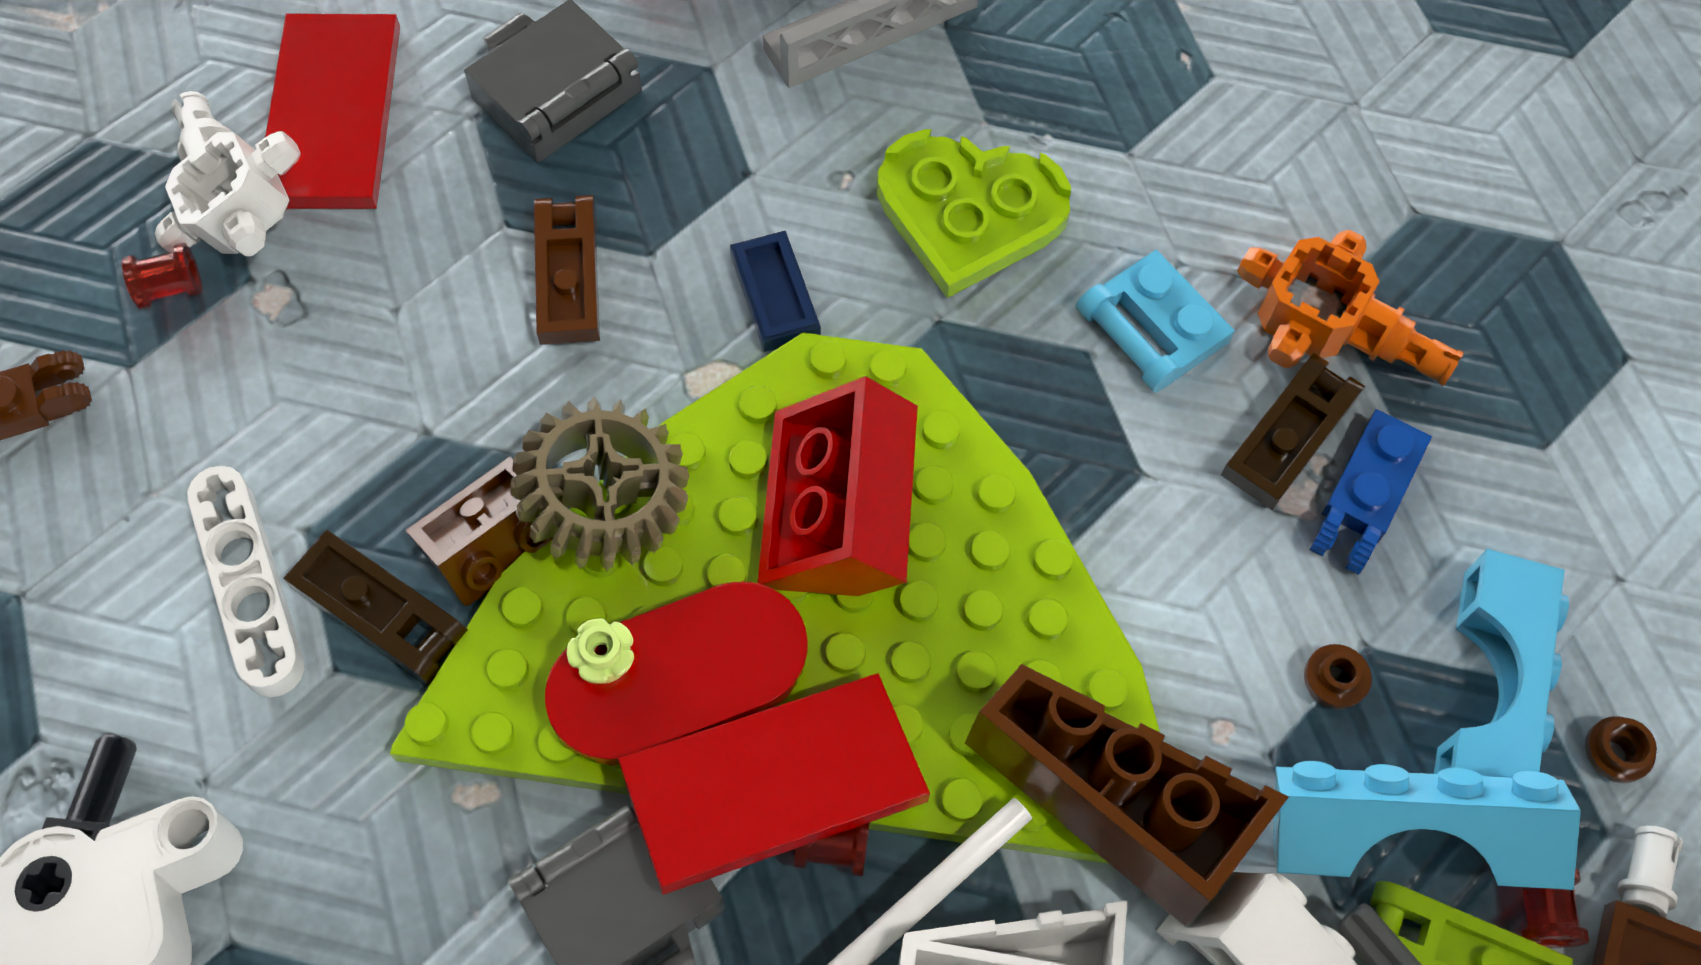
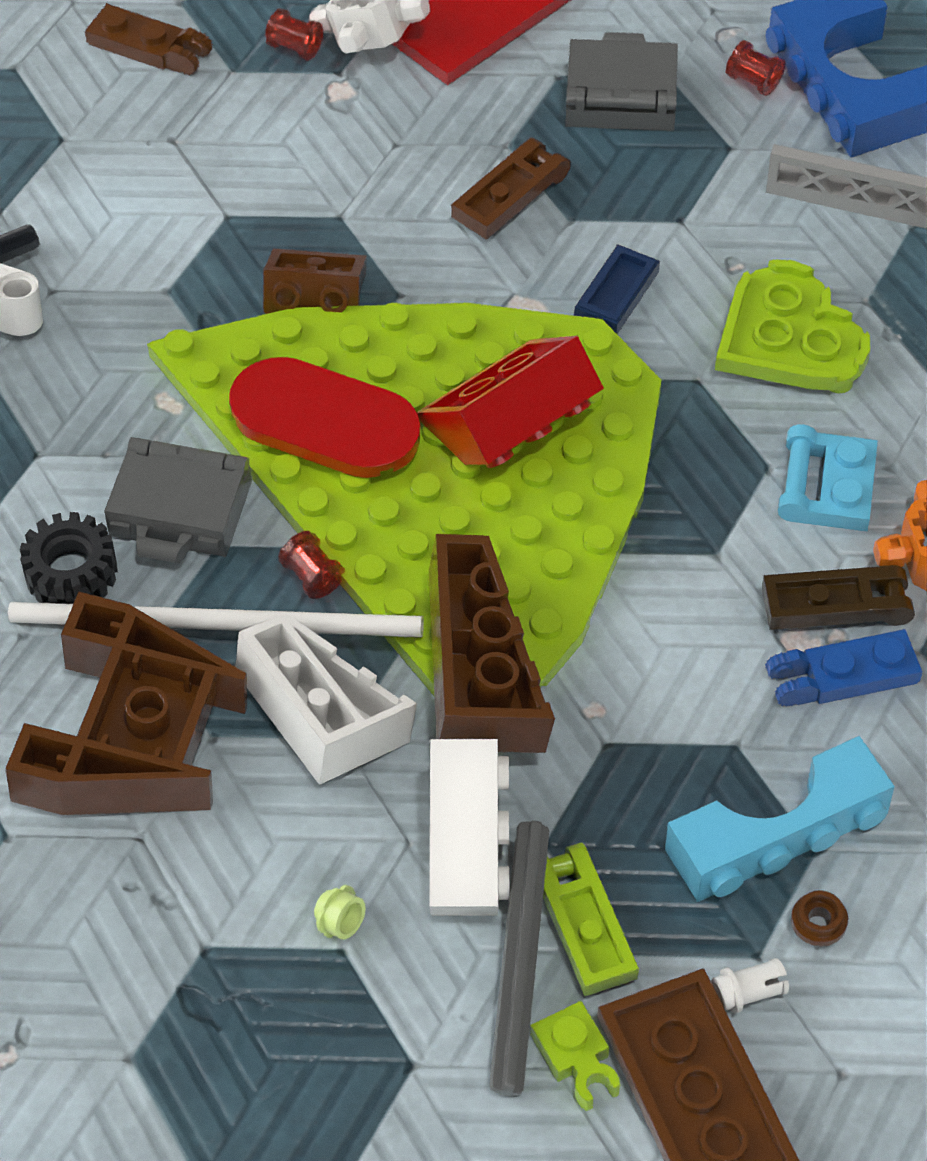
camera: 50 degrees right, 10 degrees down
white beam [187,466,304,698] -> none
dark brown plate [283,530,468,686] -> none
dark tan gear [510,396,689,571] -> none
yellowish green plate [567,618,634,684] -> none
red tile [618,673,930,895] -> none
medium azure arch [1273,761,1581,890] -> none
reddish brown plate [1304,644,1372,709] -> none
clear red bush [1521,868,1589,948] -> none

